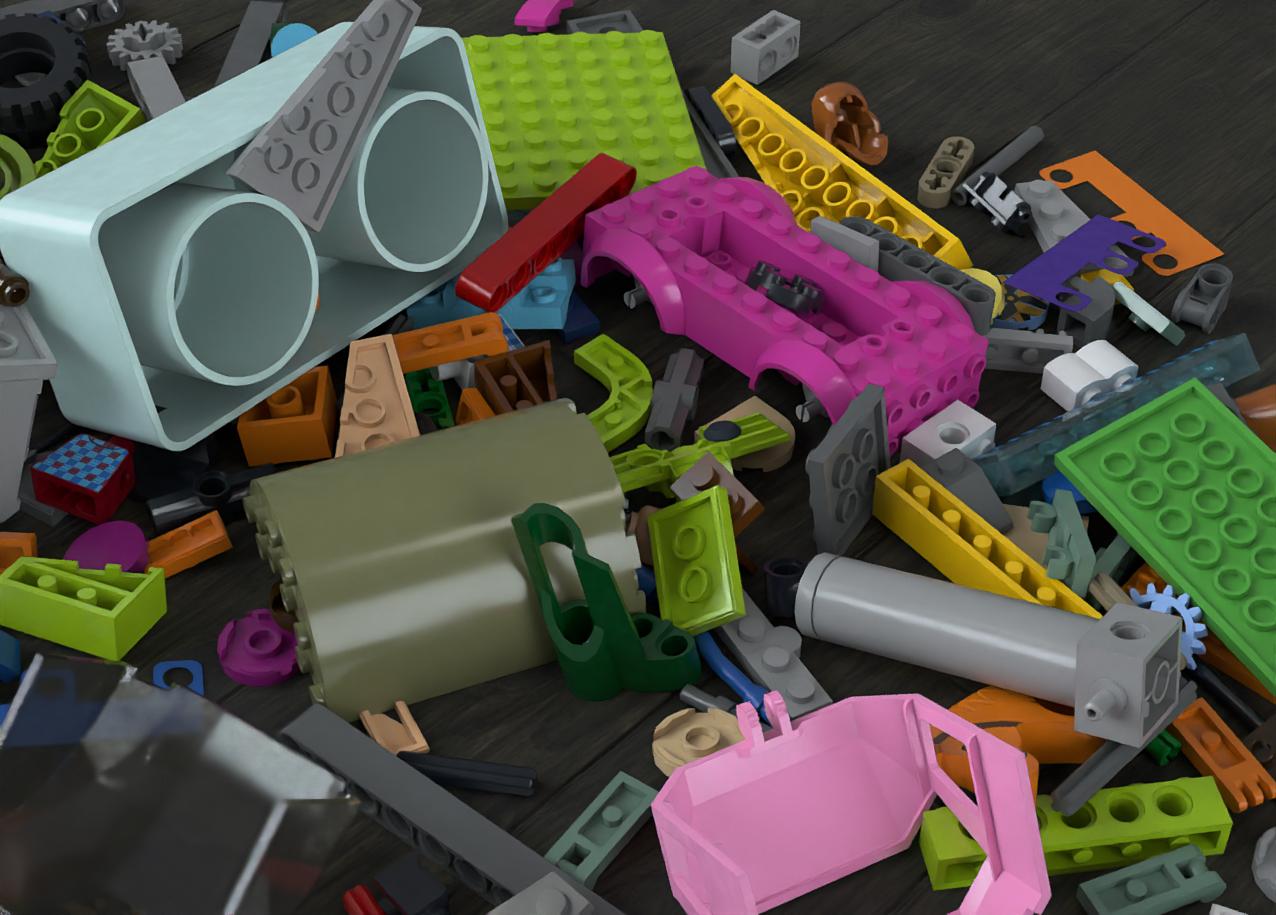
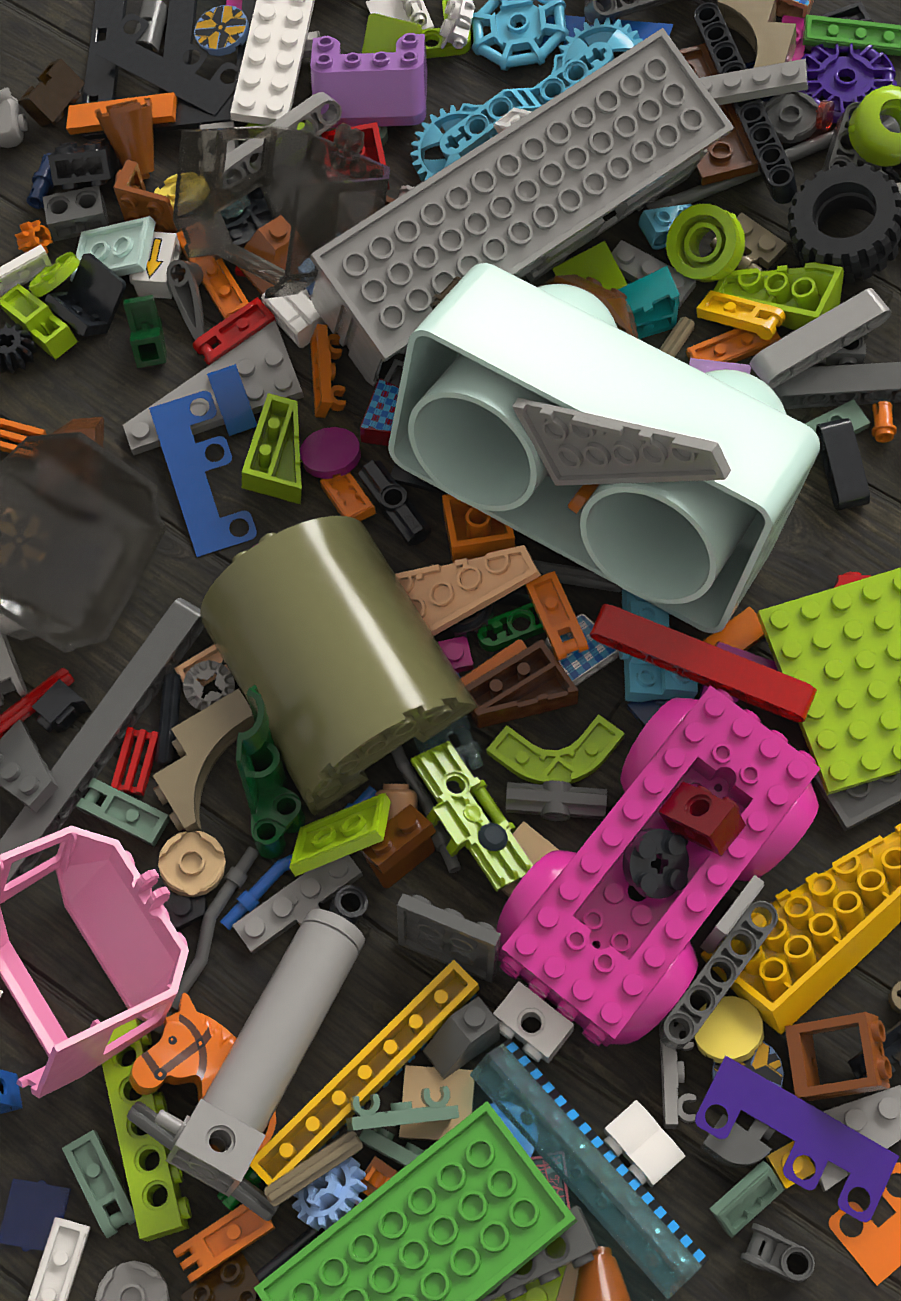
camera: 90 degrees right, 25 degrees up
none -> red tile [111,727,158,796]
none -> dark tan arch [153,688,255,833]
none -> light grey gear [183,660,235,711]
none -> dark red brick [658,781,746,856]
none -> dark orange window [785,1012,892,1101]

